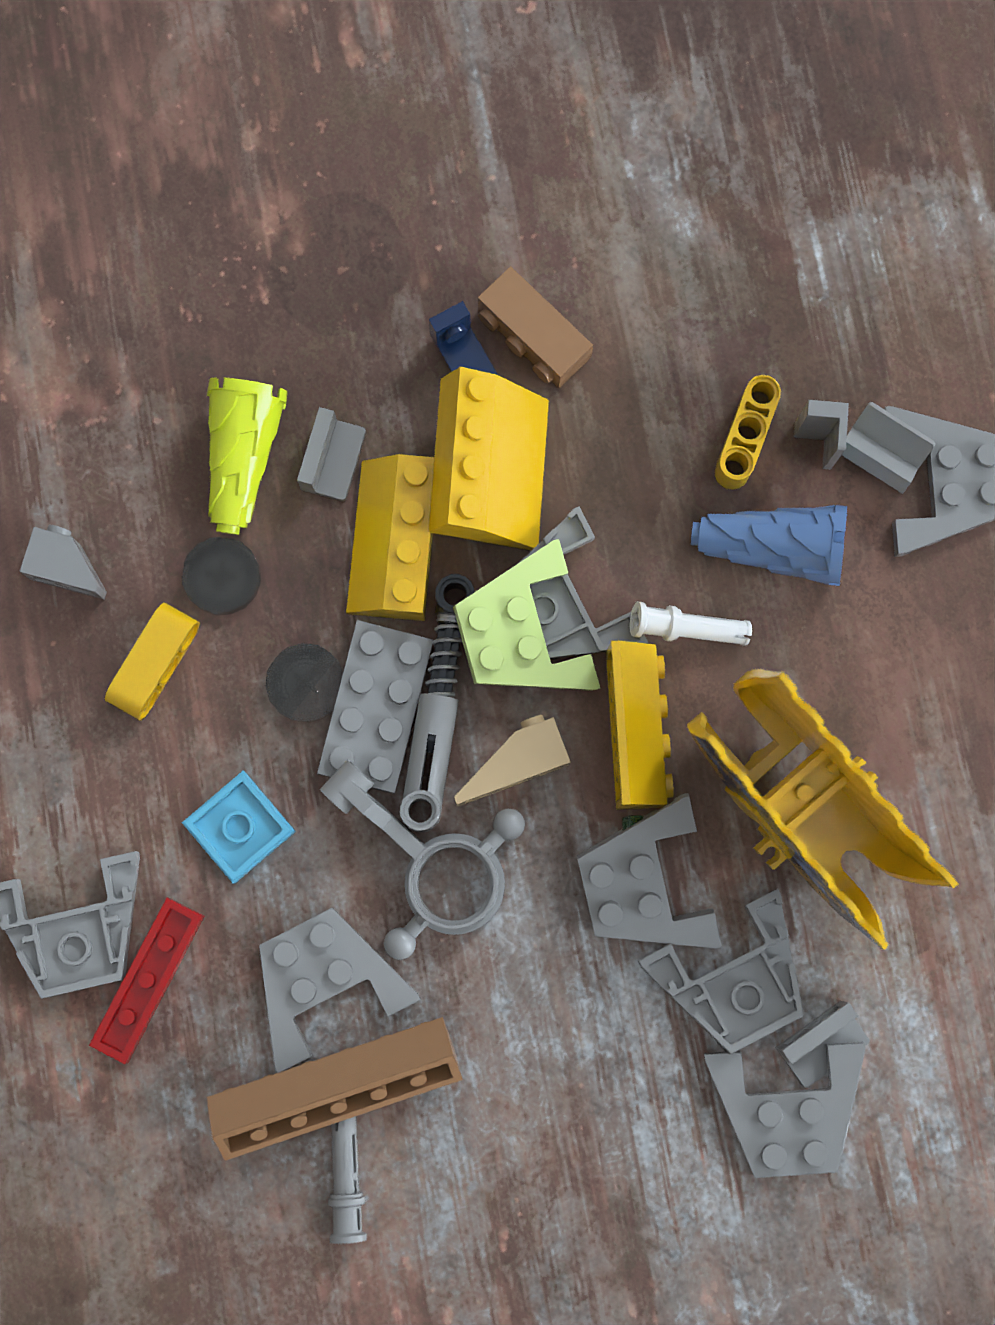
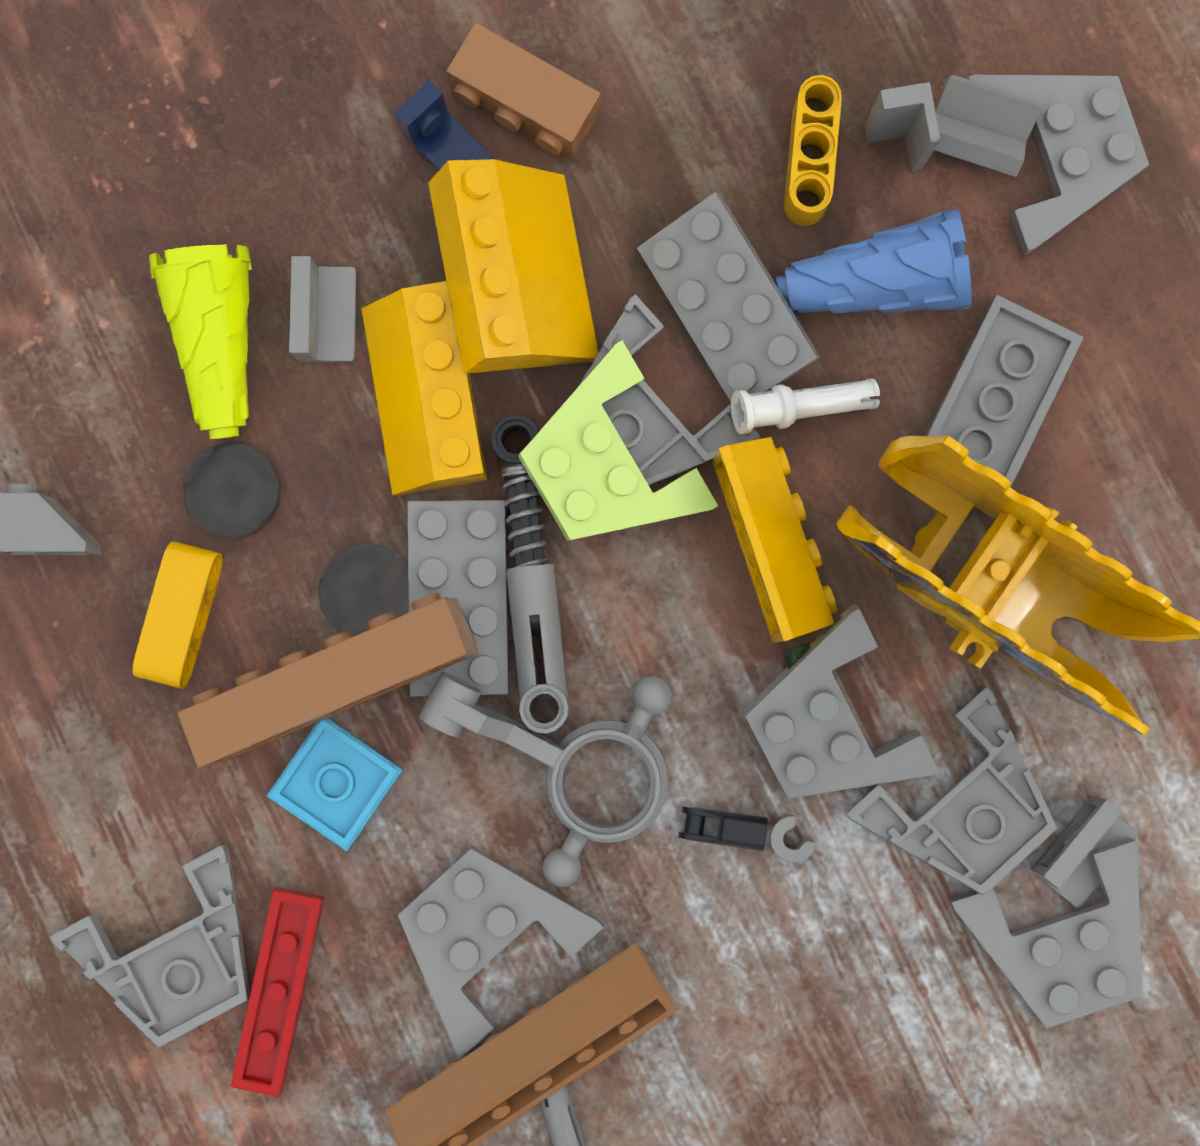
camera: 10 degrees left, 5 degrees up
tan slope [454,715,571,807] -> none
none -> medium nougat brick [177,593,479,768]
none -> light grey plate [637,192,821,401]
none -> black piece [678,806,817,863]
none -> light grey plate [925,295,1084,487]

